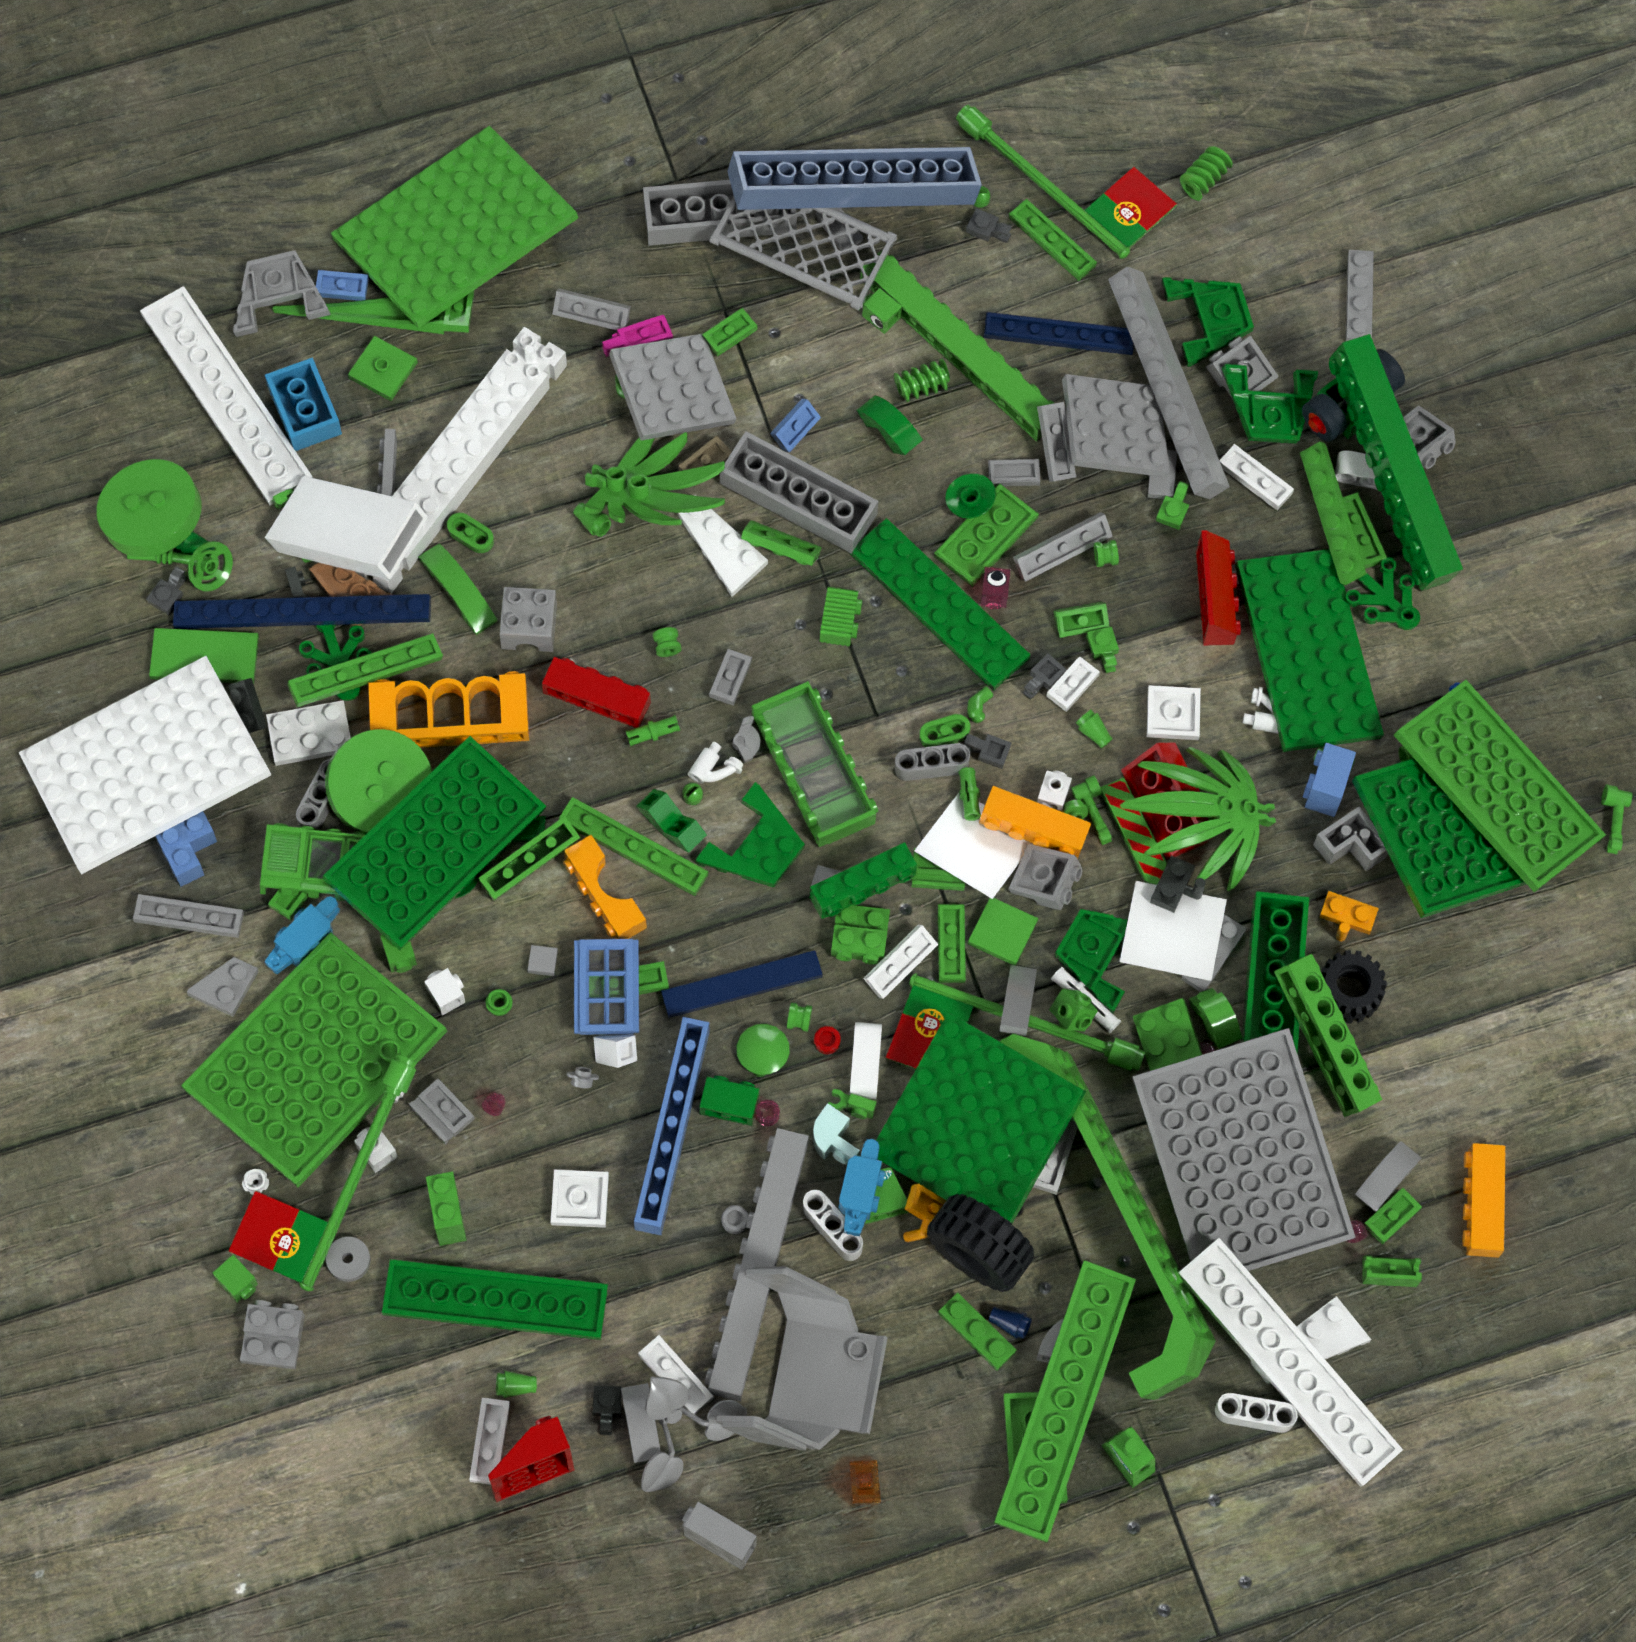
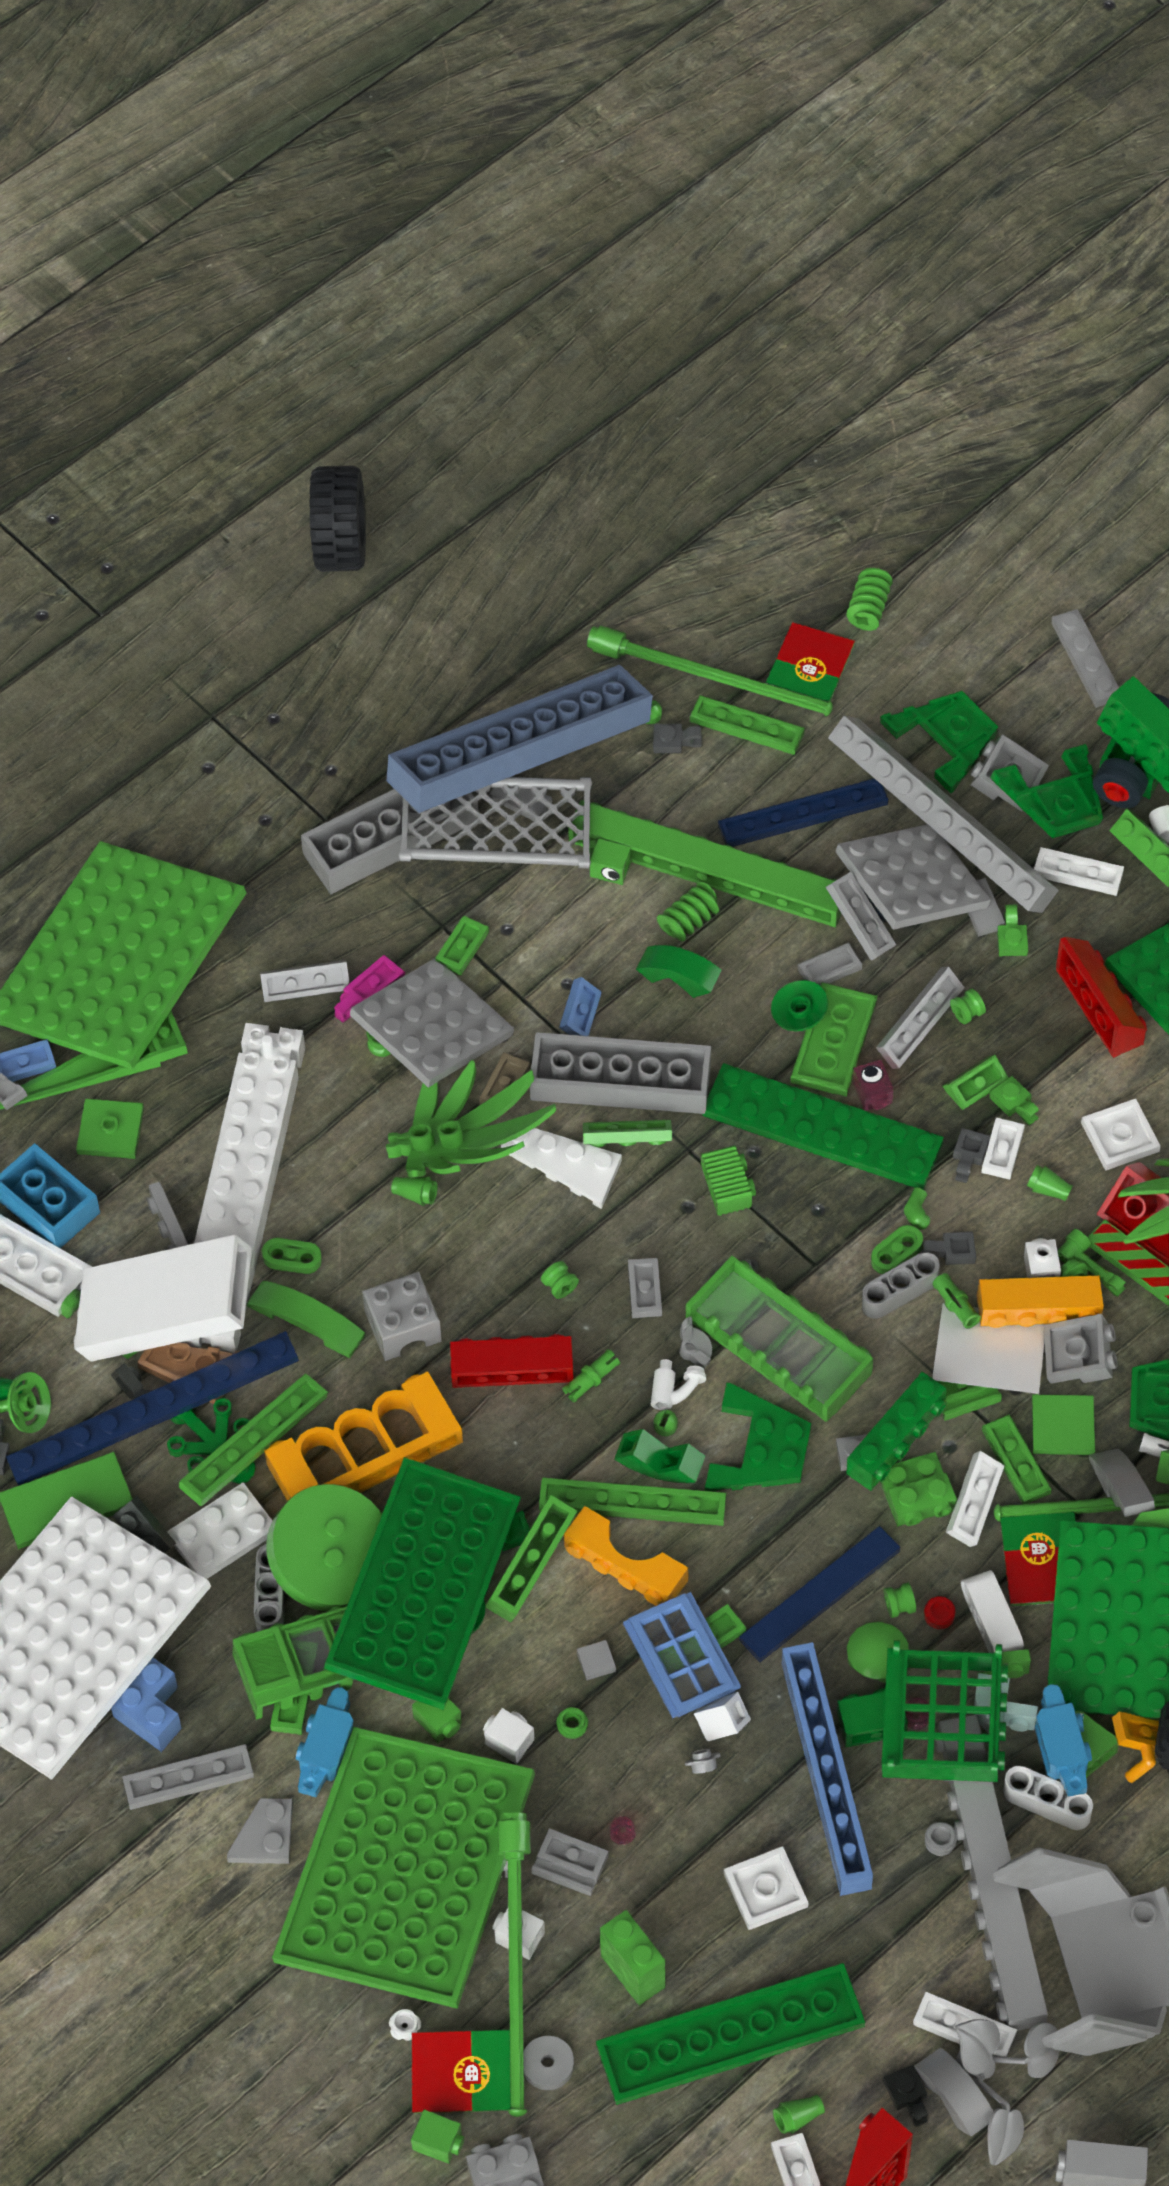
camera: 20 degrees left, 10 degrees down
none -> green window [882,1640,1008,1782]

